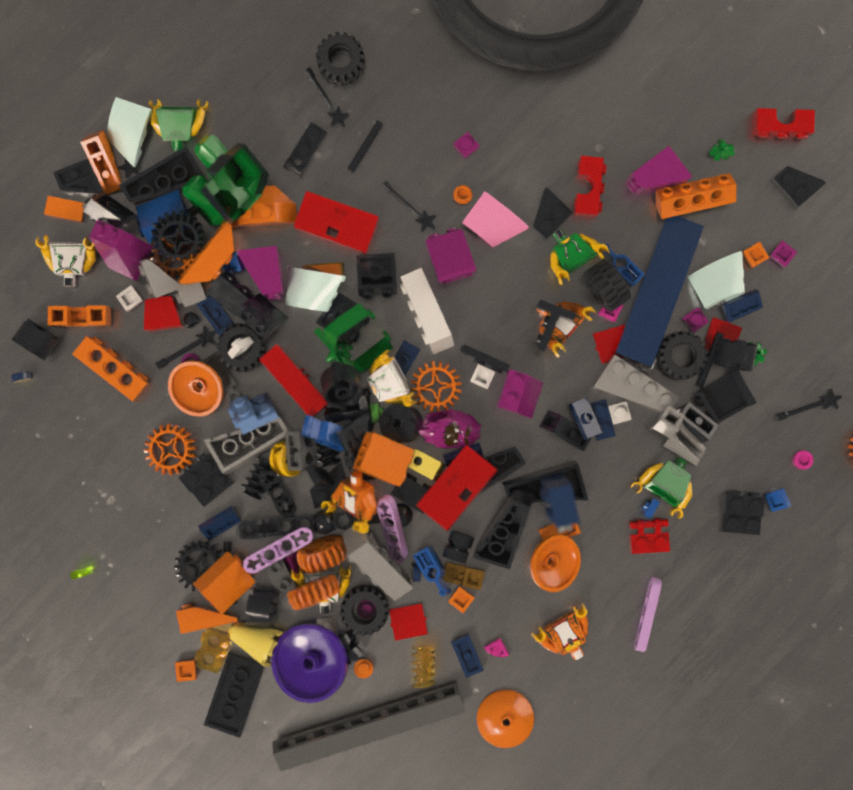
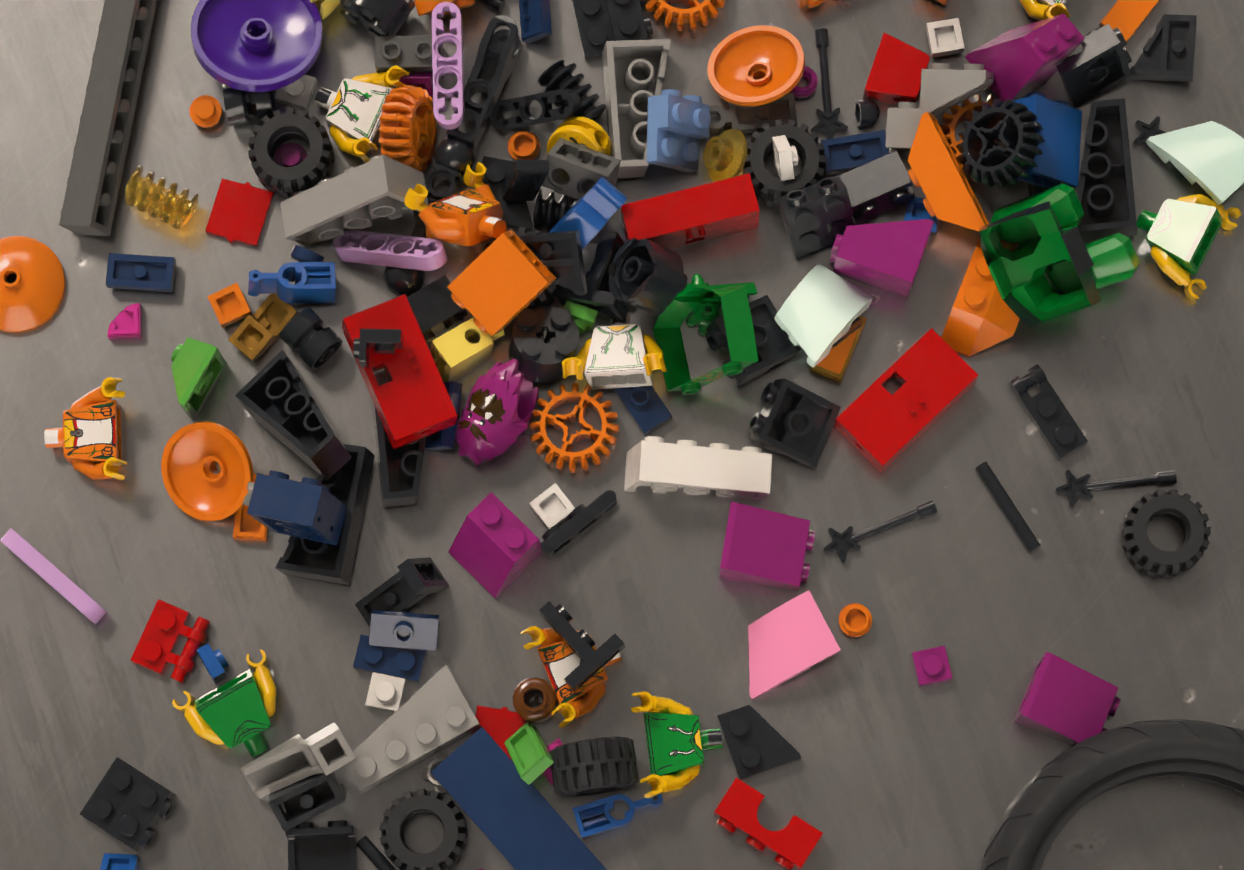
camera: 125 degrees right, 10 degrees down
orange slope [80,130,122,194] -> none
orange gear [287,574,341,610] -> none
none -> bright green slope [171,337,227,419]
none -> black bracket [353,329,404,368]
none -> bright green tile [504,721,554,785]
none -> orange plate [508,130,540,161]
none -> reddish brown head [512,677,558,723]
none -> clear yellow piece [703,129,747,182]
none -> magenta slope [1014,651,1121,747]

